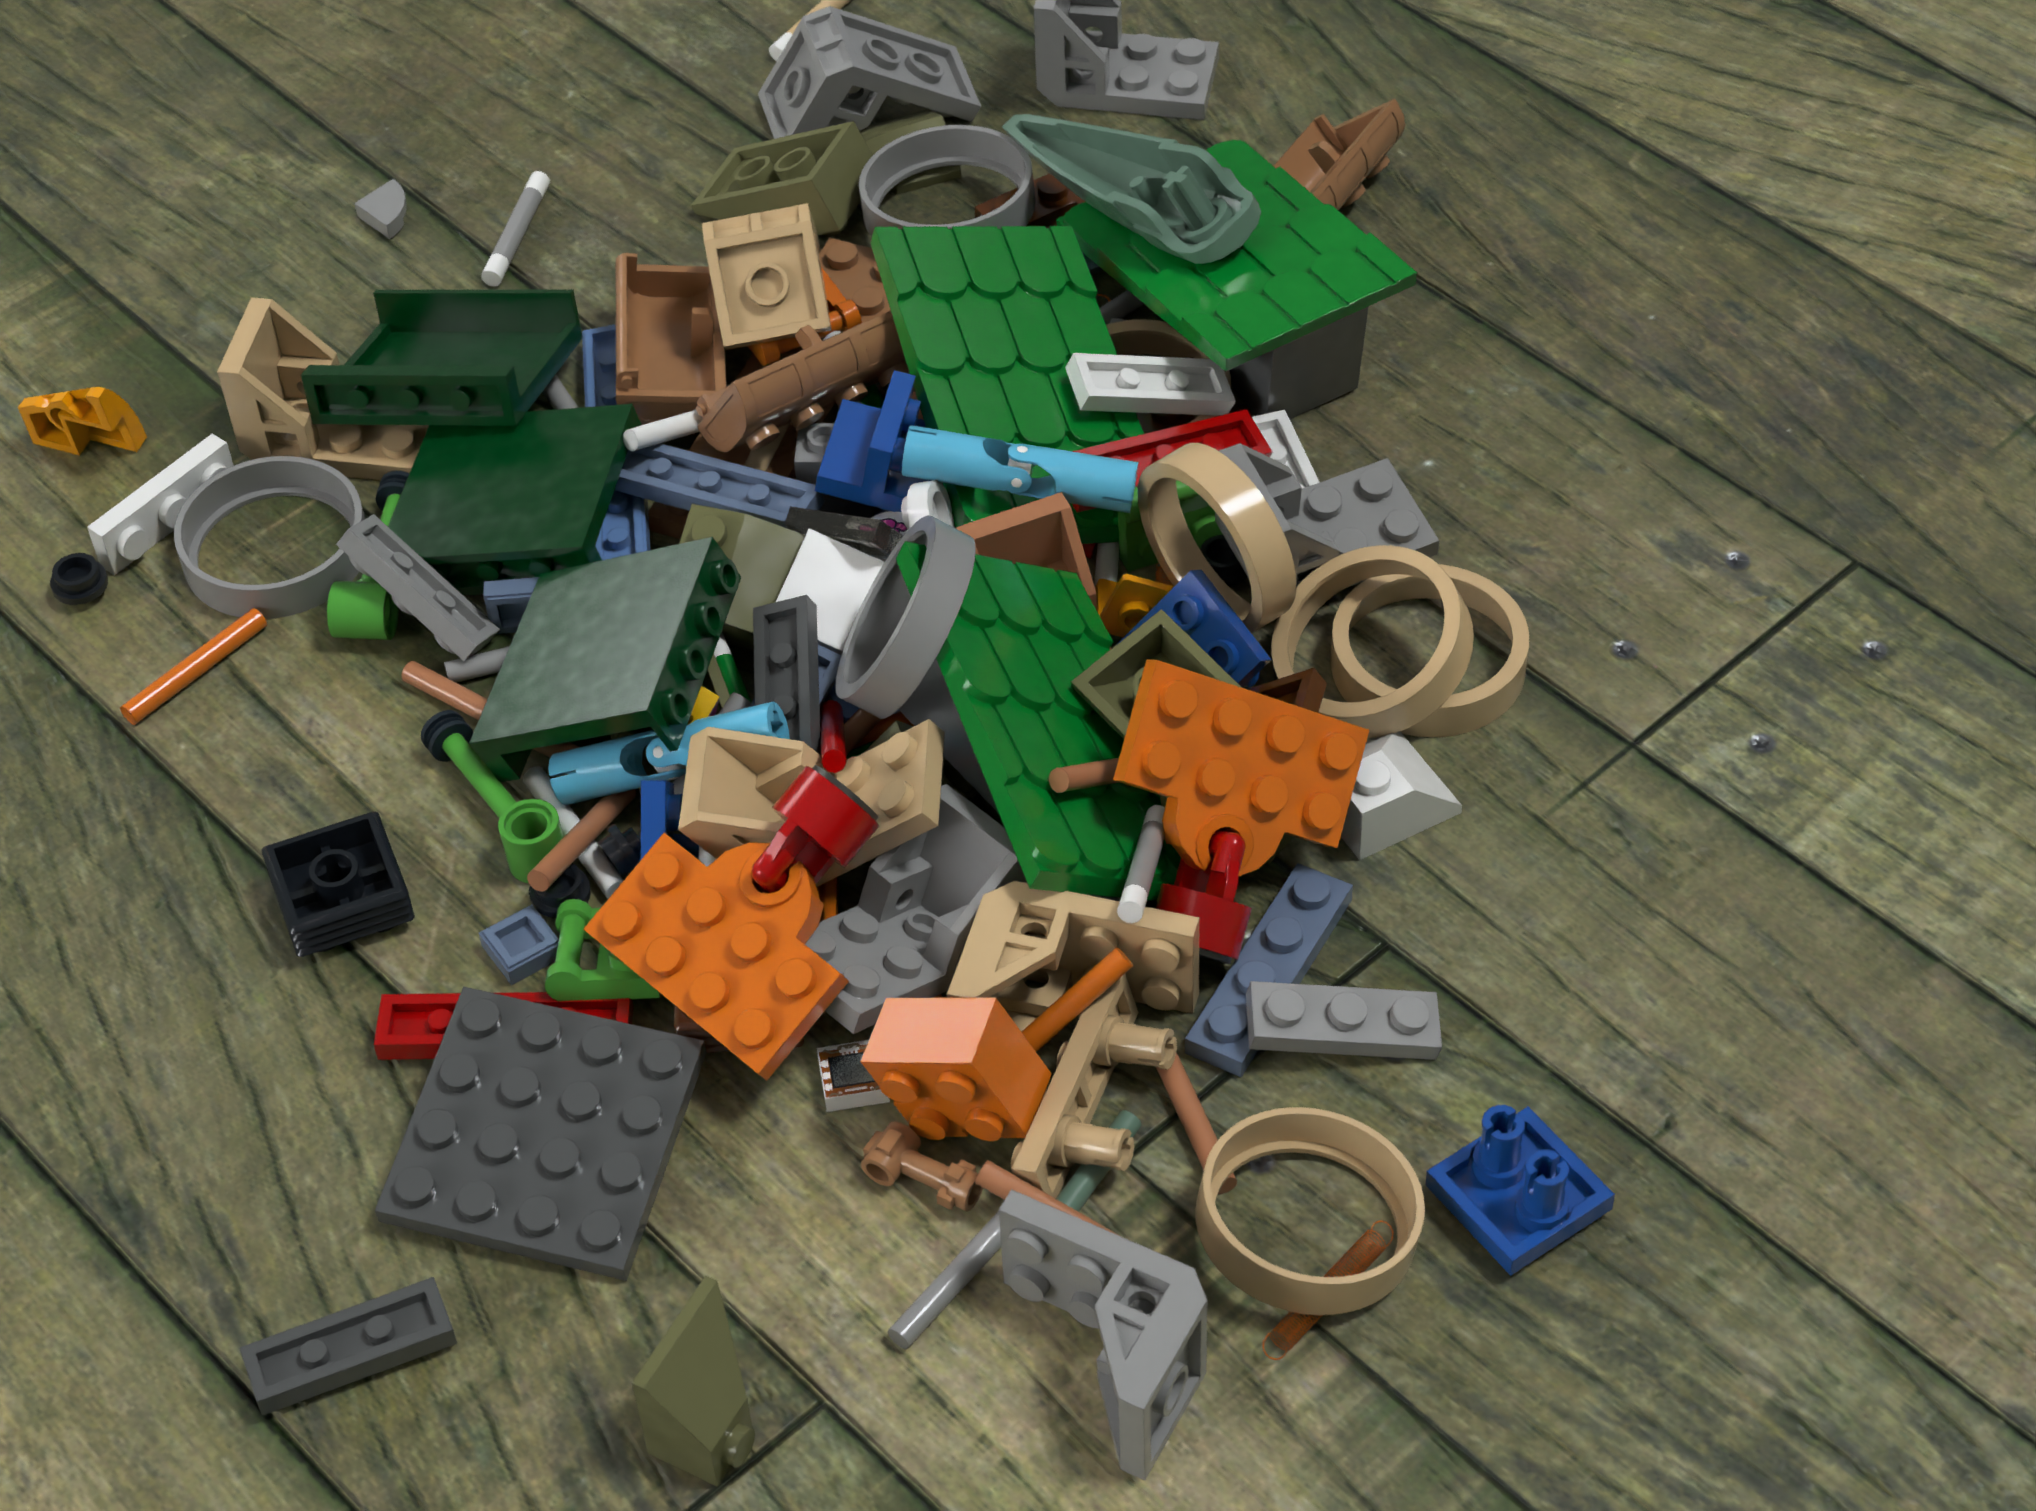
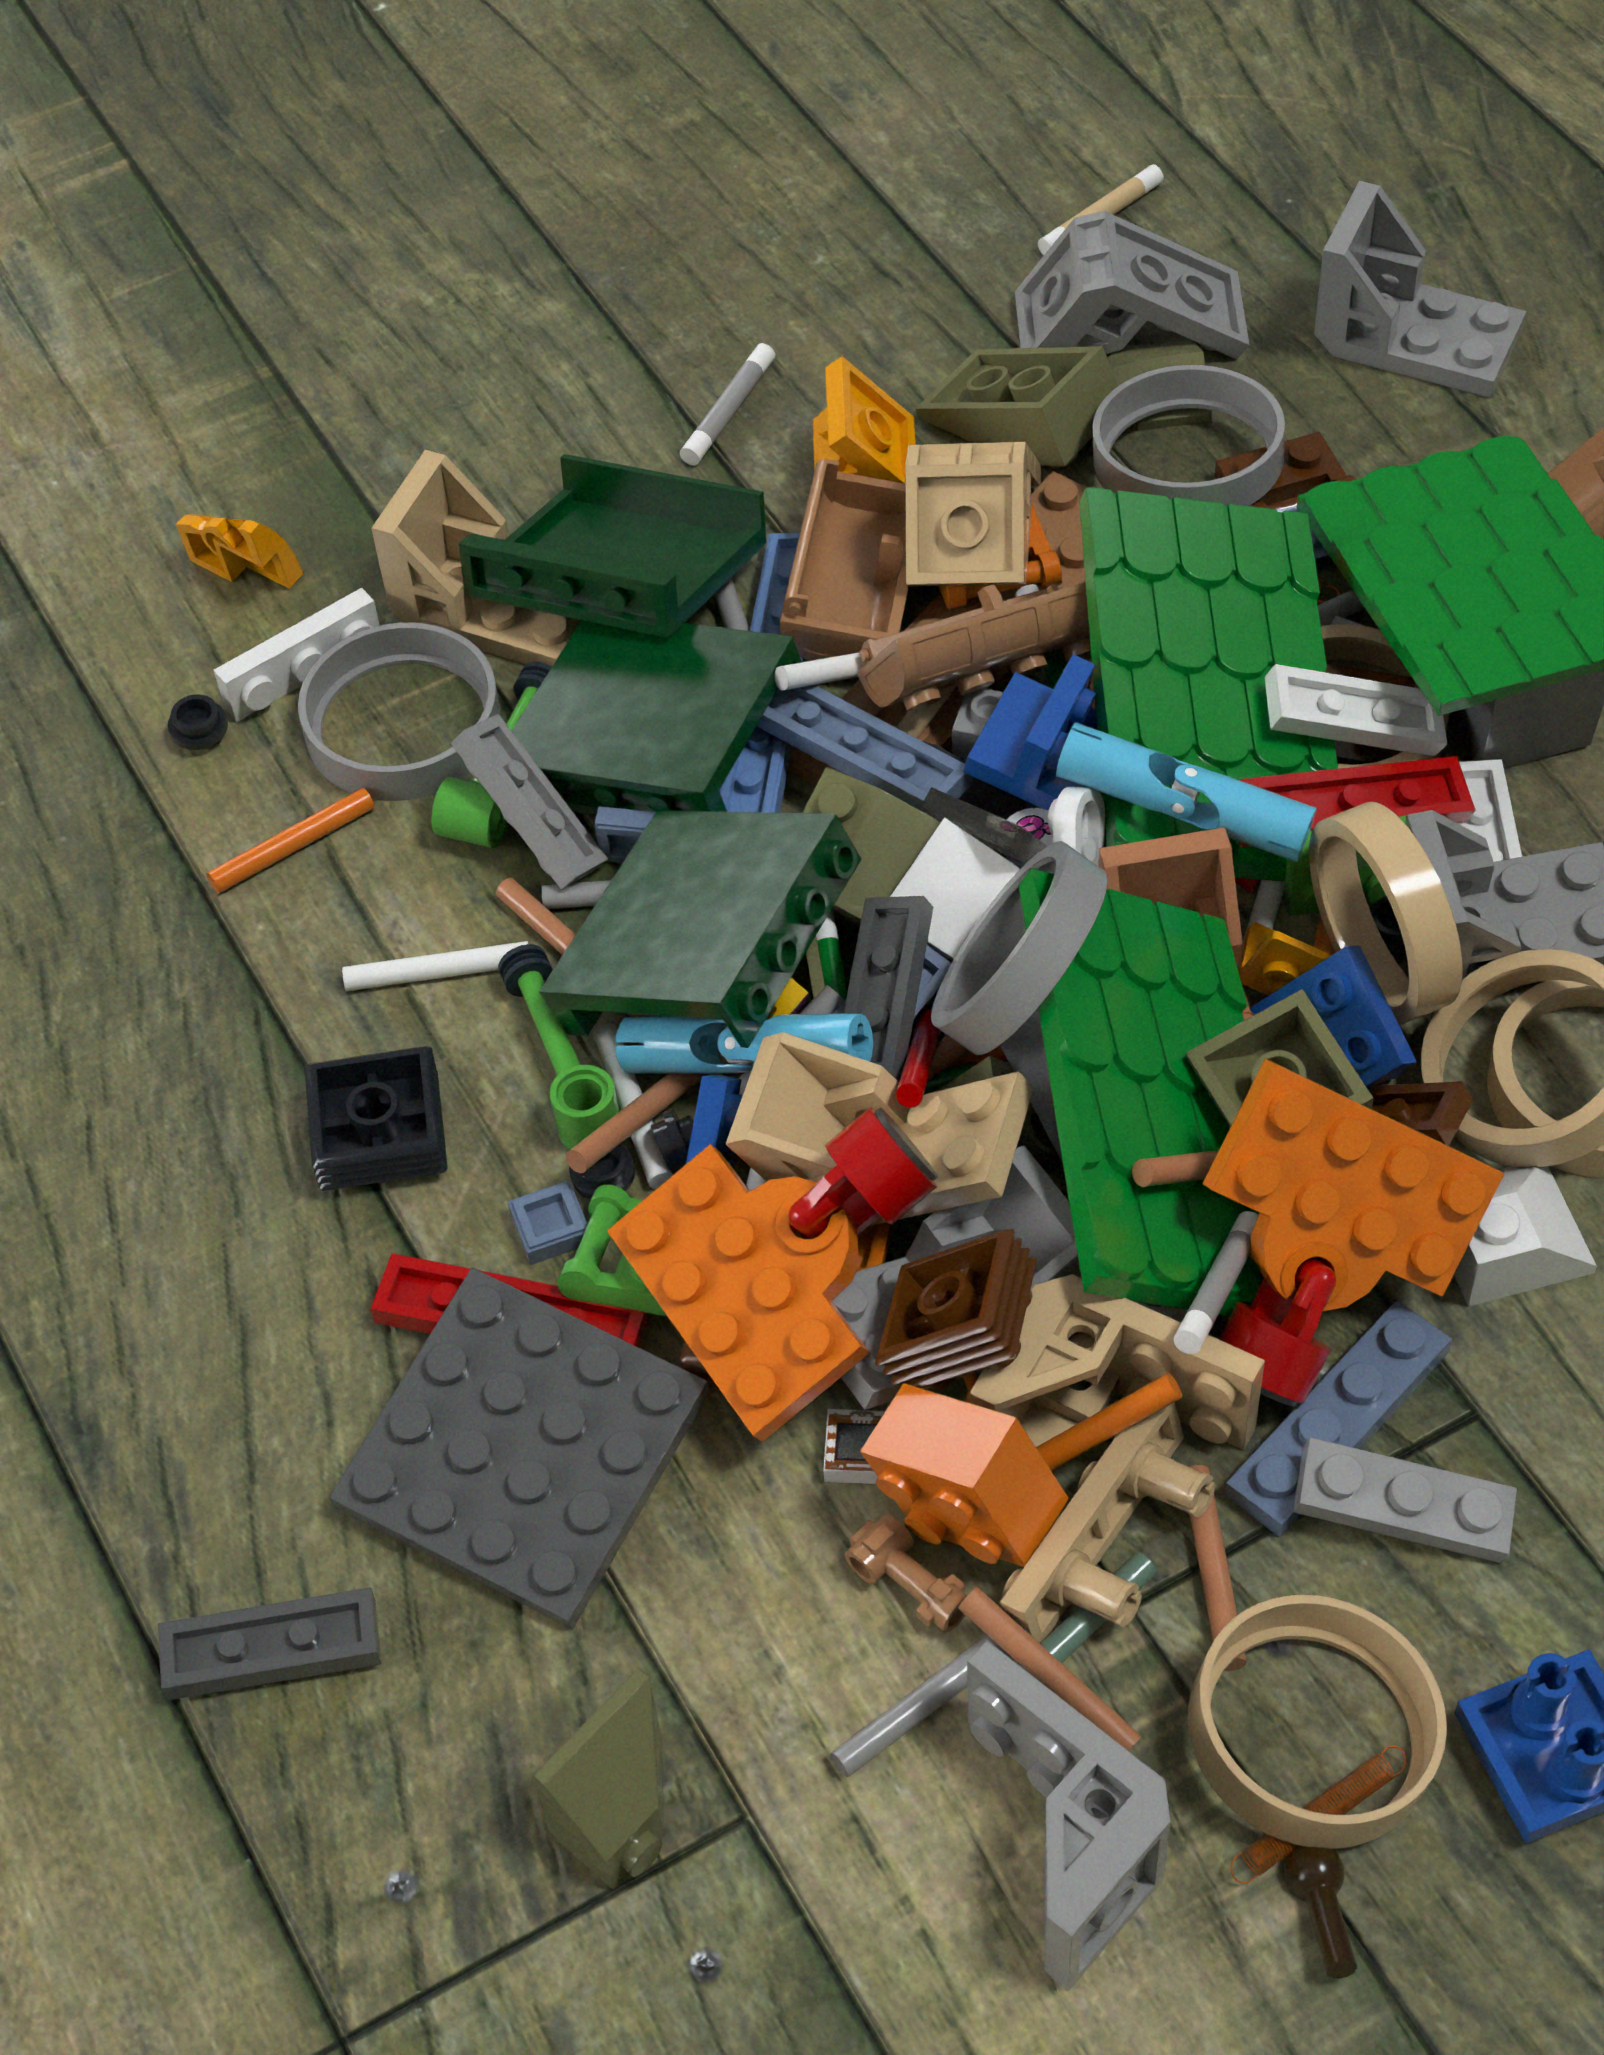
camera: 15 degrees right, 5 degrees up
light grey tile [354,178,407,239] -> none
sand green piece [1002,114,1261,264] -> none
none -> white bar [342,941,528,991]
none -> light orange bracket [813,356,916,484]
none -> reddish brown brick [875,1229,1037,1390]
none -> dark brown bar [1284,1845,1357,1979]

